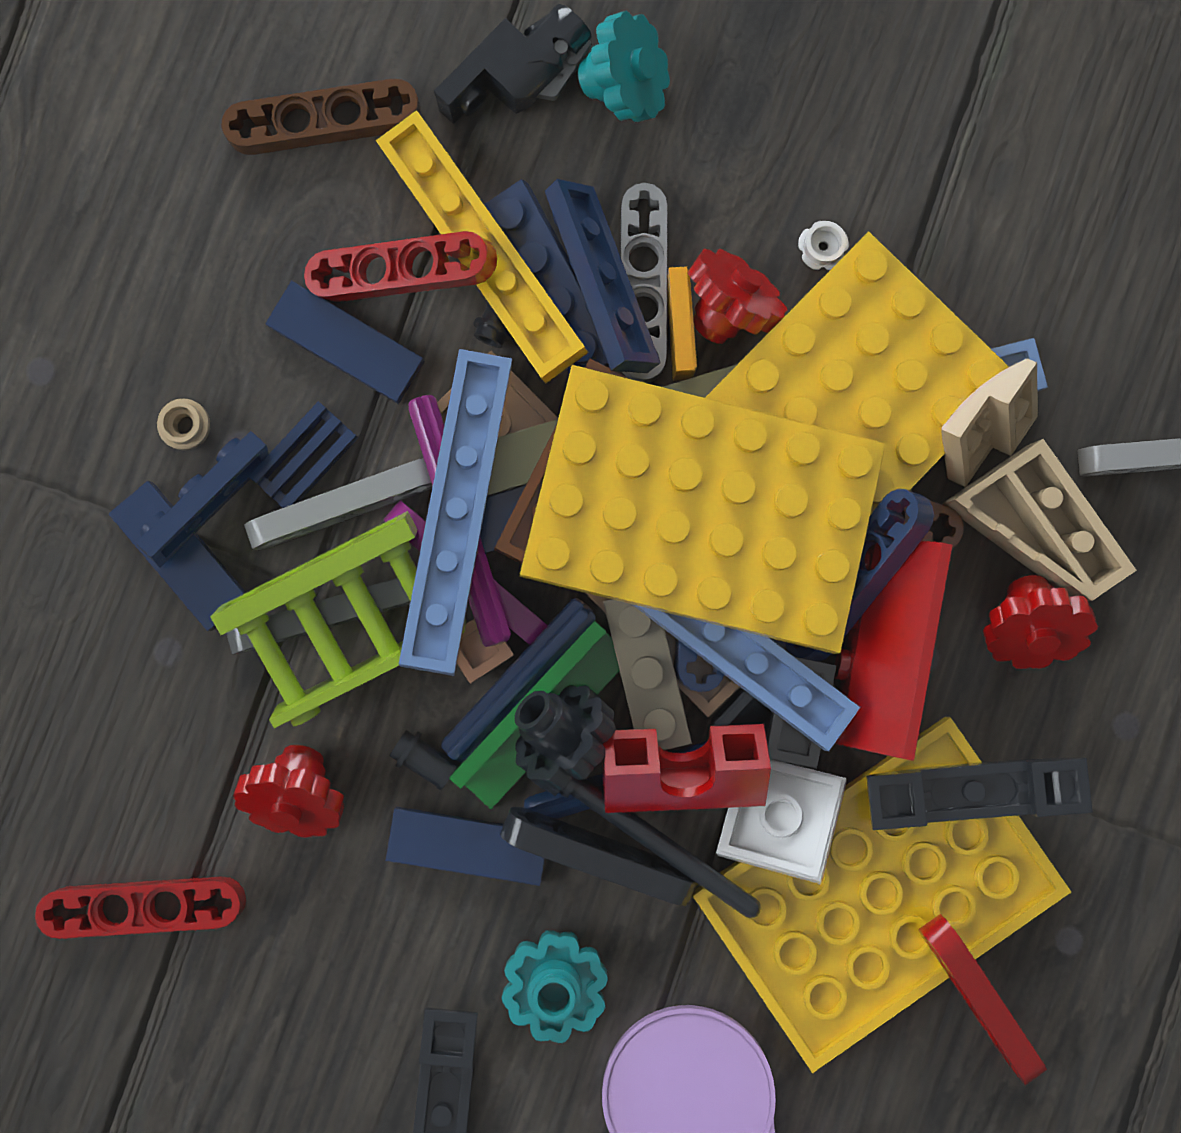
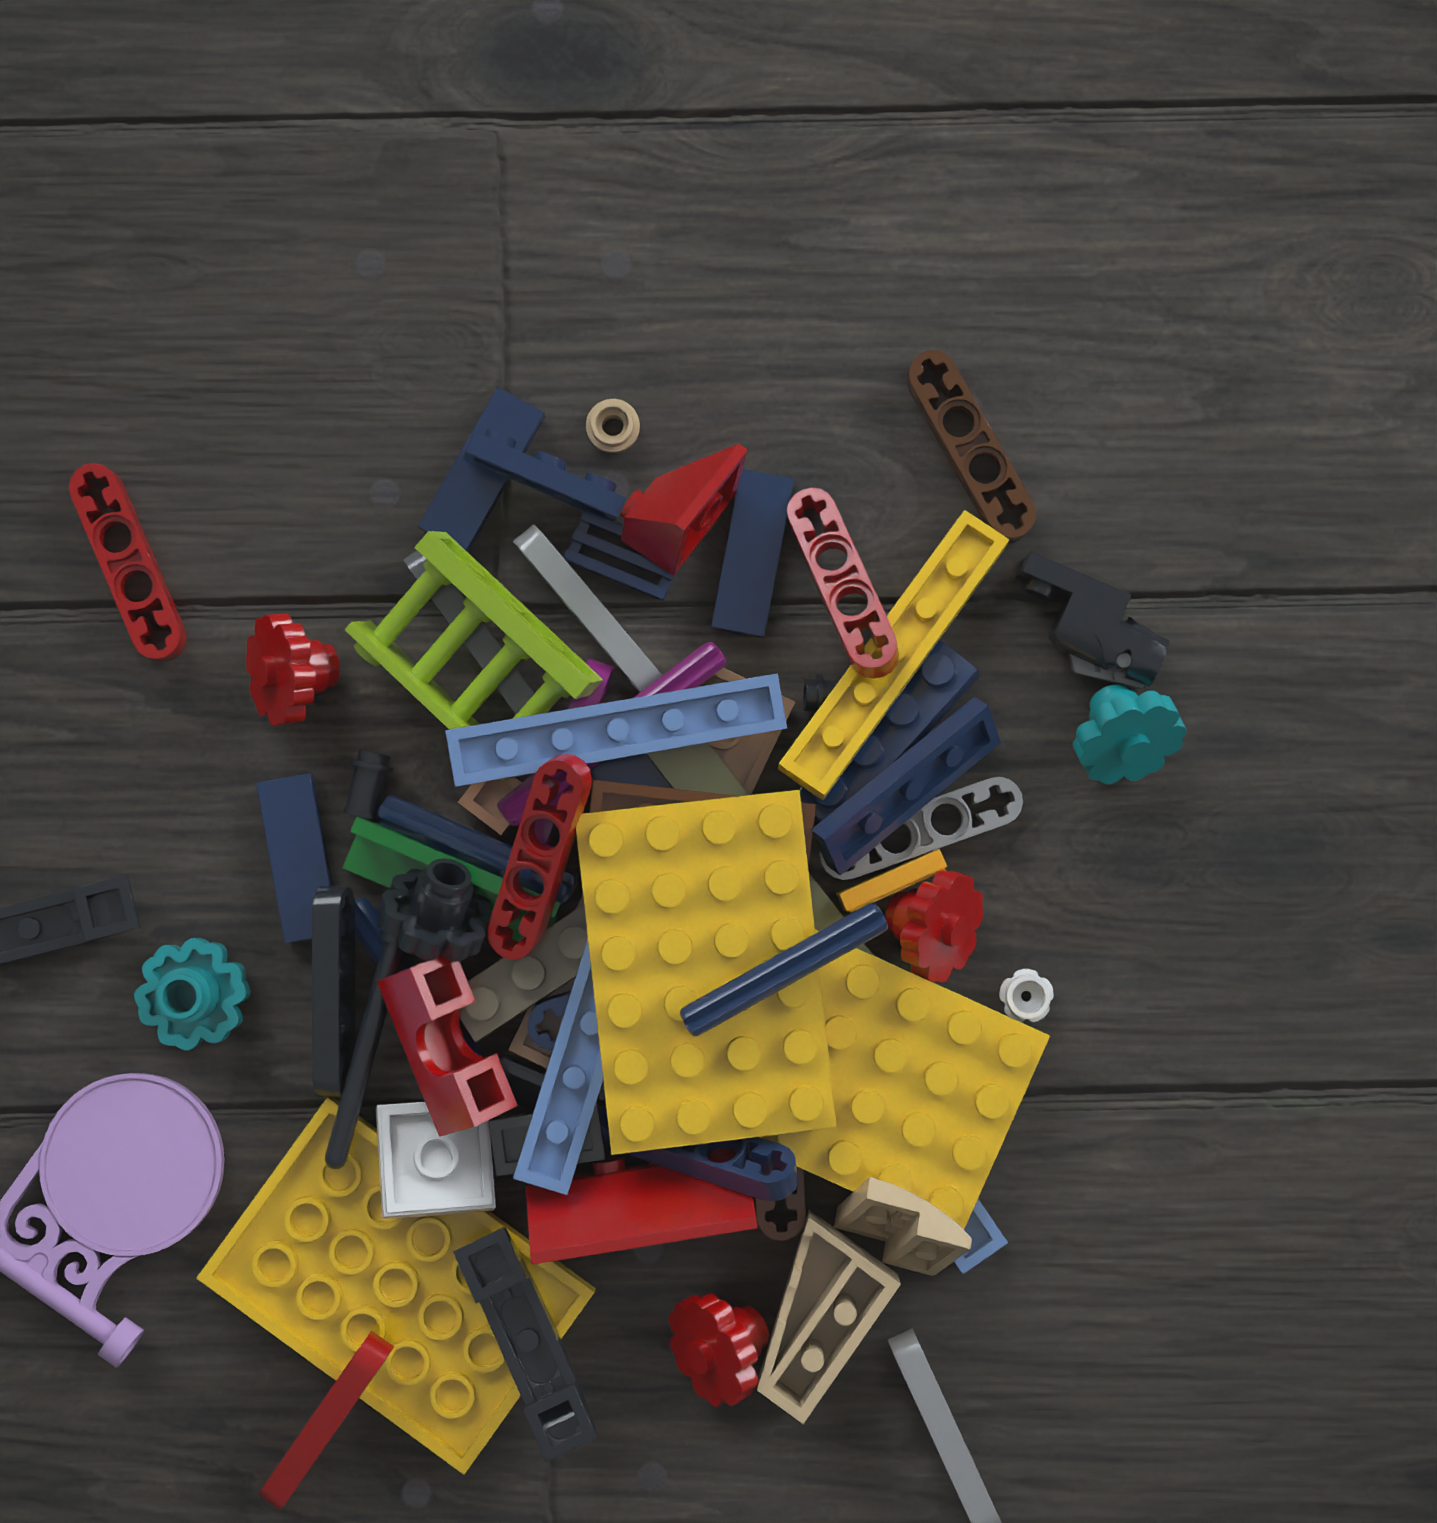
camera: 70 degrees right, 0 degrees up
none -> red beam [488,753,592,960]
none -> red slope [620,444,748,576]
none -> dark blue axle [680,904,888,1037]

